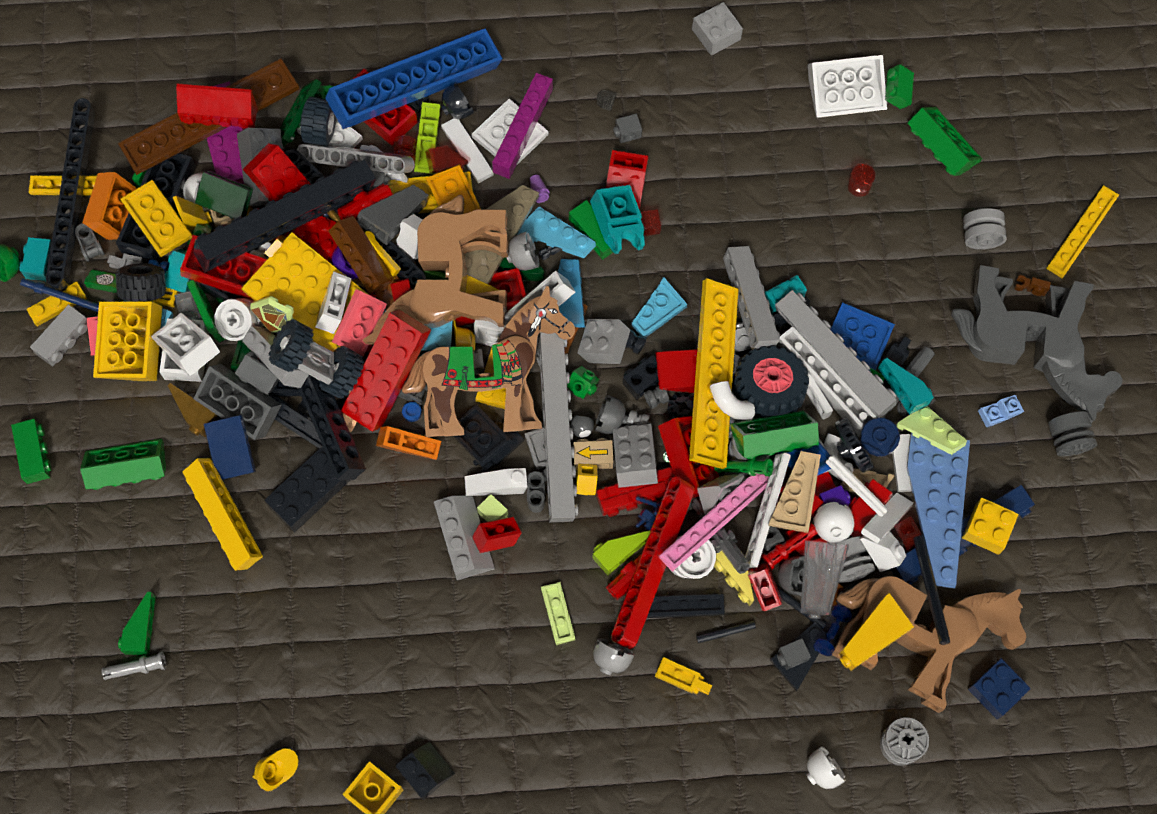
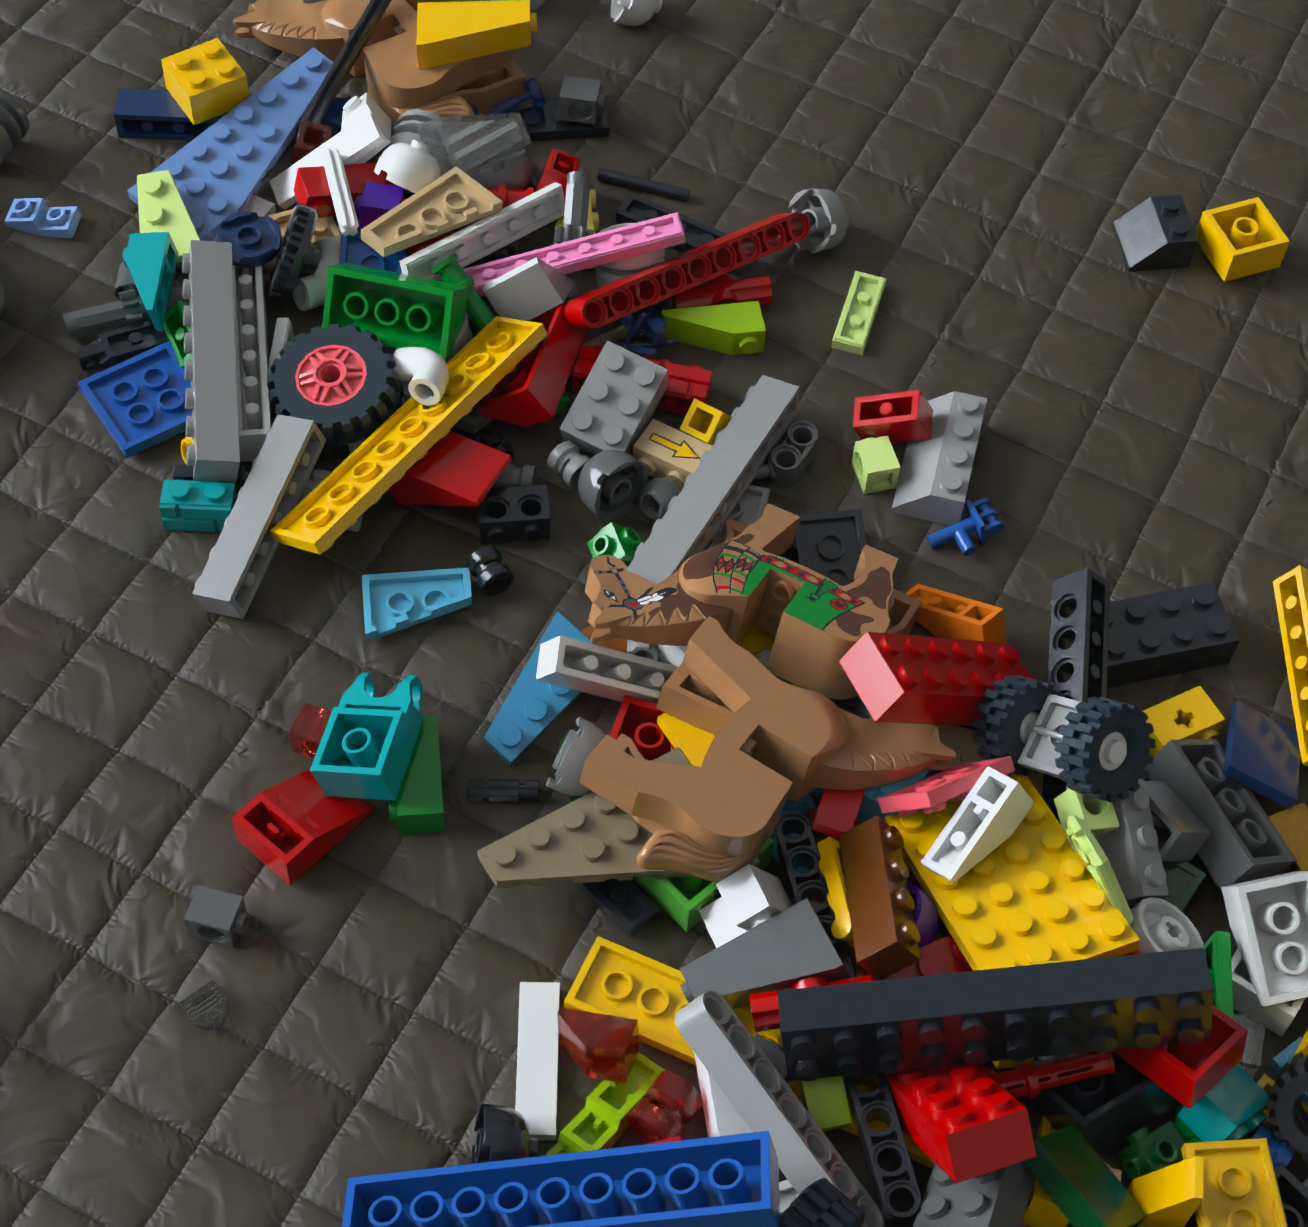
camera: 150 degrees left, 15 degrees down
light orange plate [426,165,481,214] -> none
white slope [464,468,527,496] -> none
white plate [472,99,548,164] -> none
magenta brick [492,73,553,179] -> none
medium azure wing [517,207,596,258] -> none
medium lavender cone [530,175,549,203] -> none
light grey brick [578,319,630,364] -> none
yellow hinge [655,657,712,695] -> none
none -> blue arm [926,498,1005,556]
none -> yellow brick [1142,686,1225,756]

